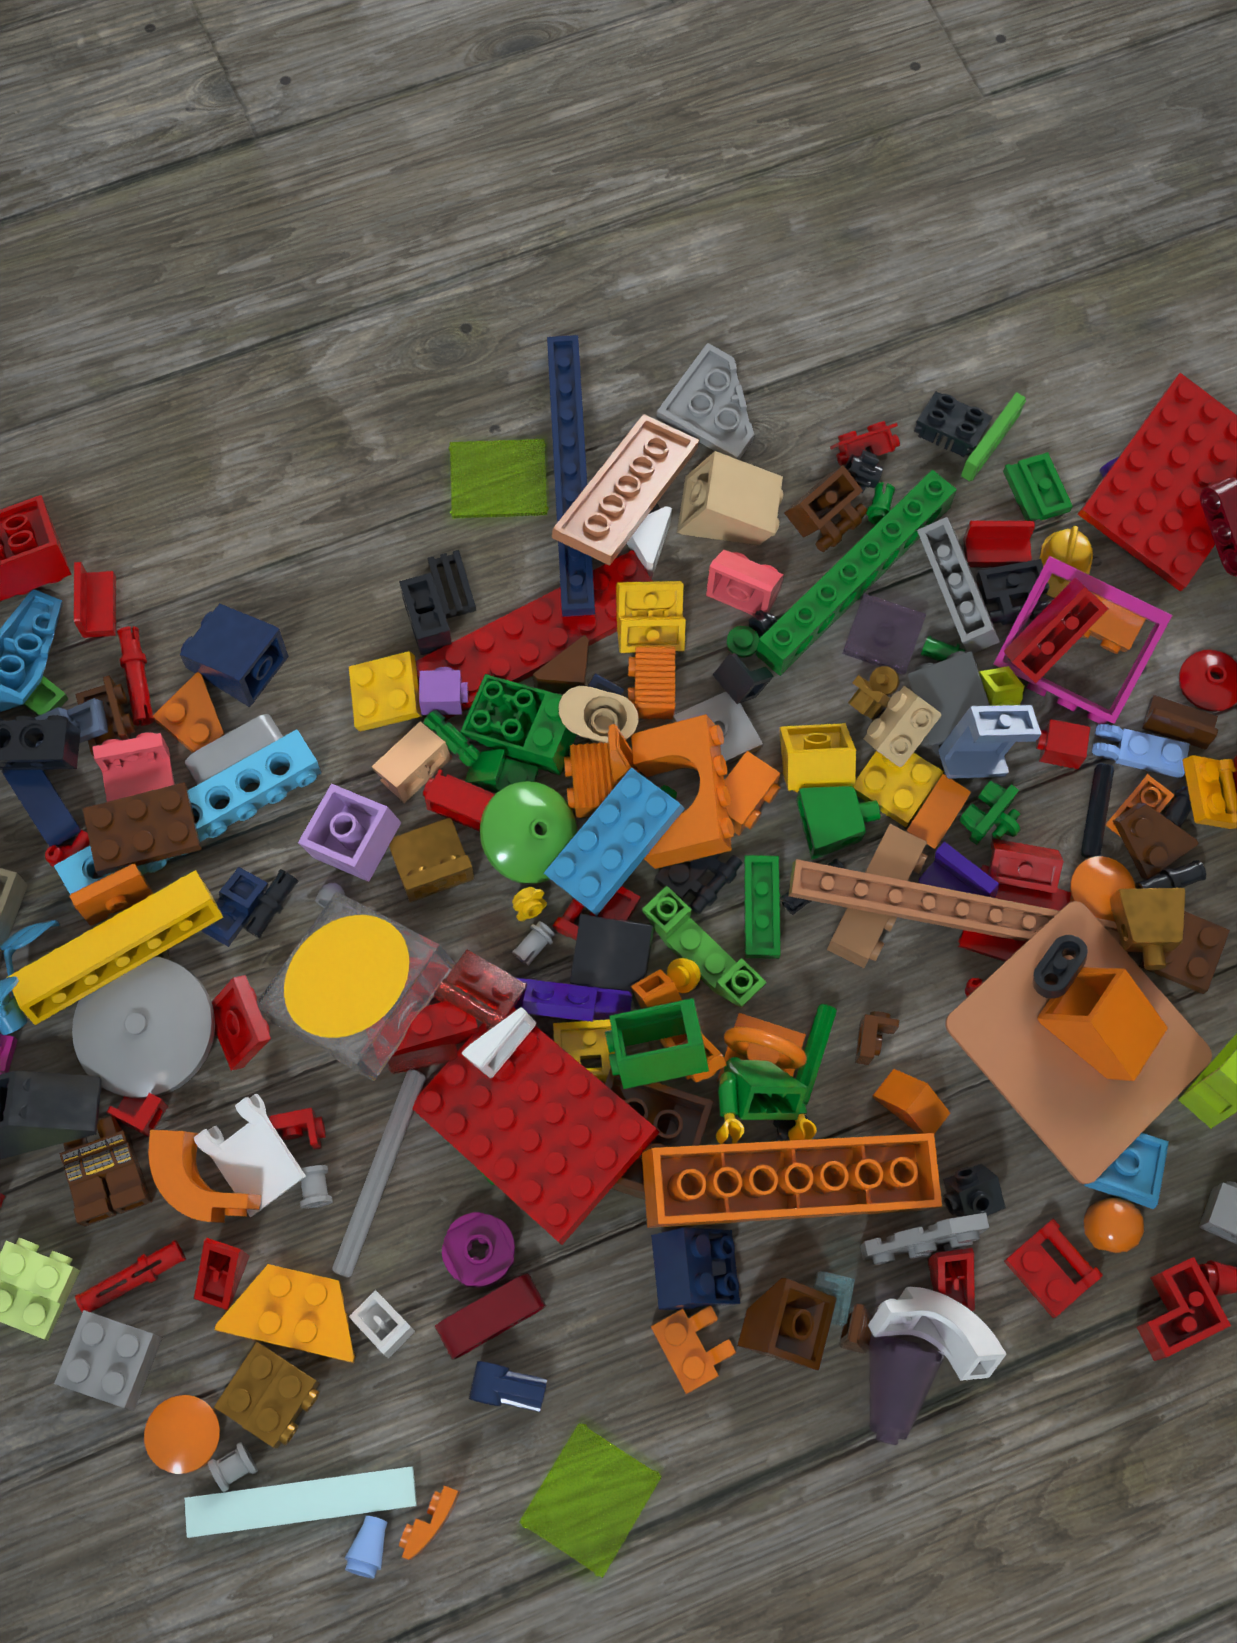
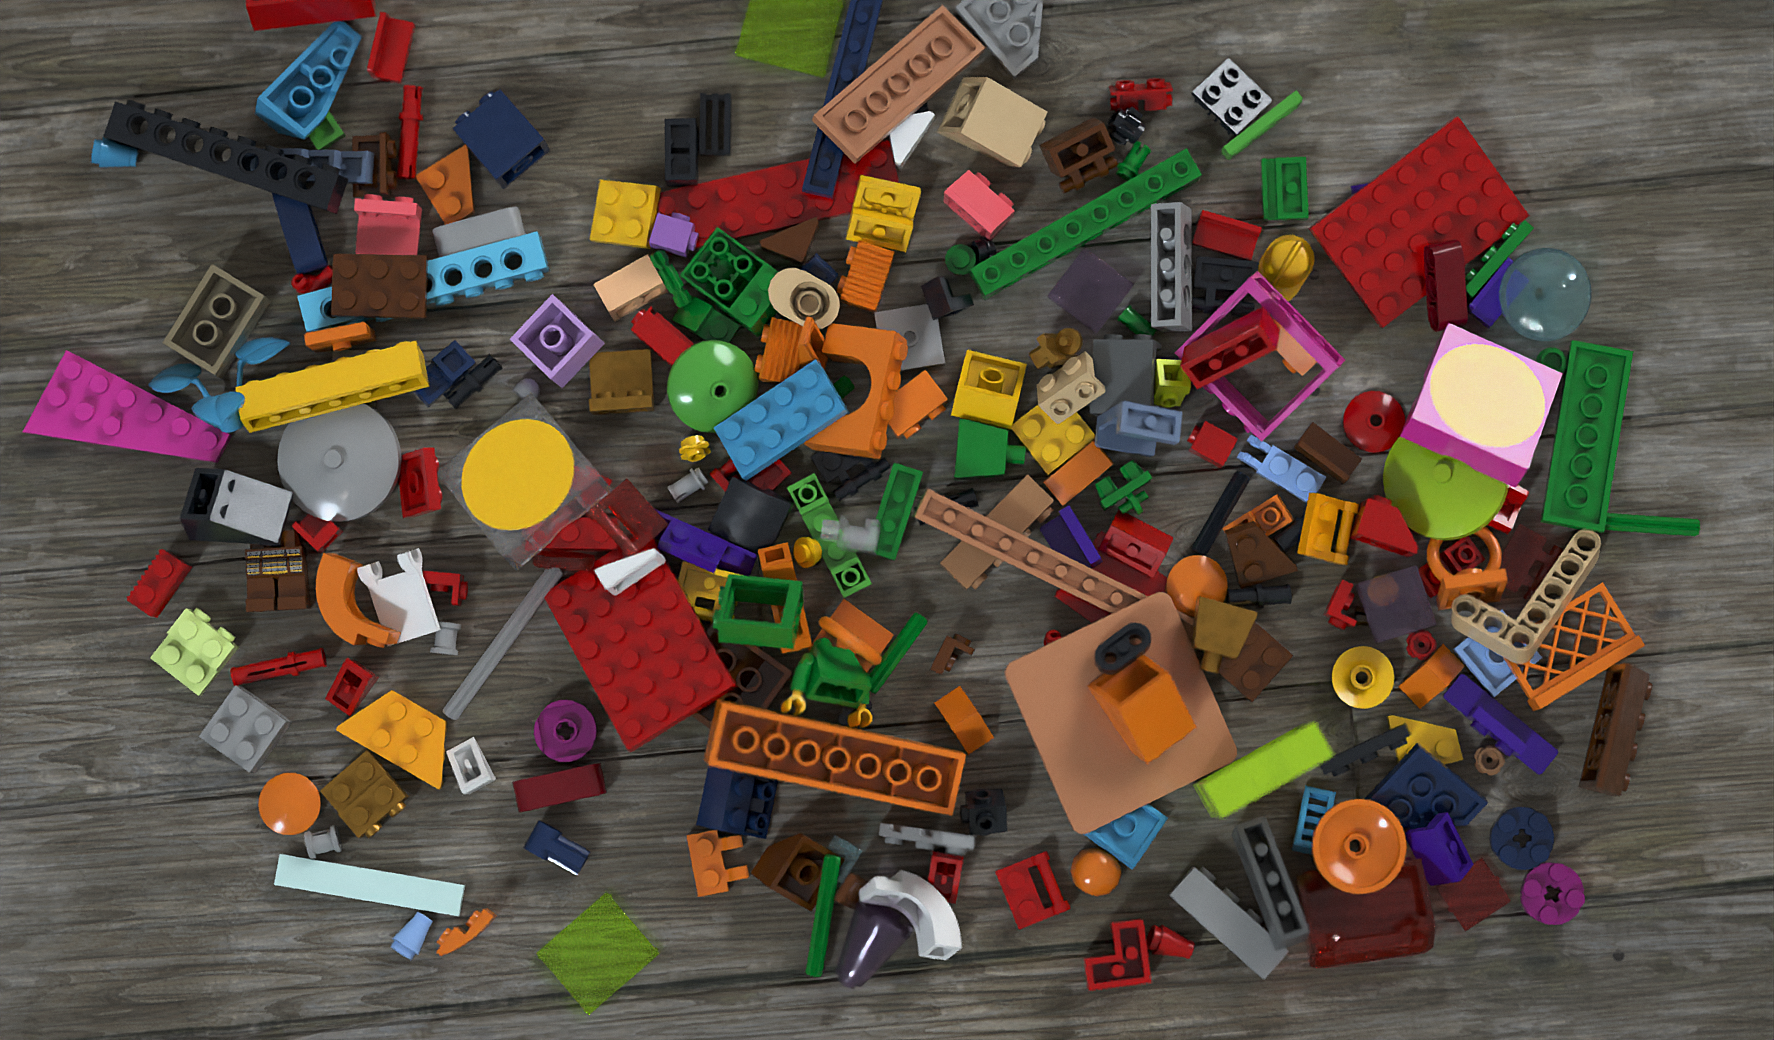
camera: 25 degrees right, 15 degrees up
none -> green axle [806,855,841,977]
none -> clear hips [820,515,881,556]

